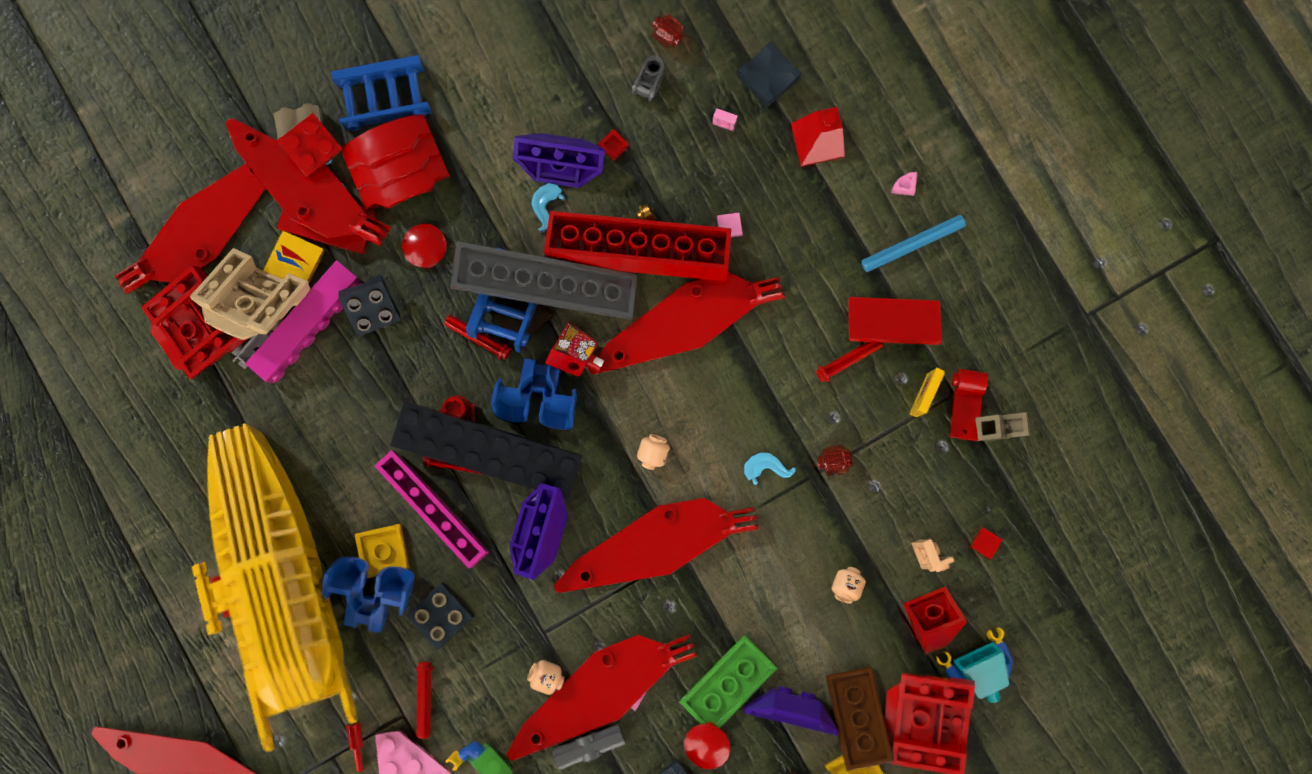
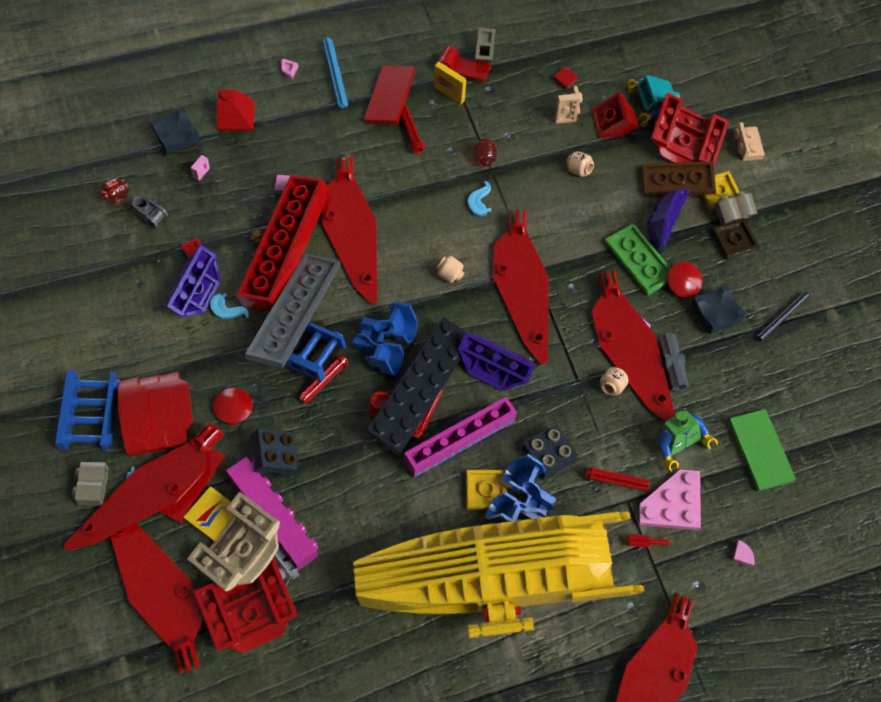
camera: 85 degrees left, 20 degrees down
red plate [277,113,343,177] -> none
red torso [545,322,604,376] -> none

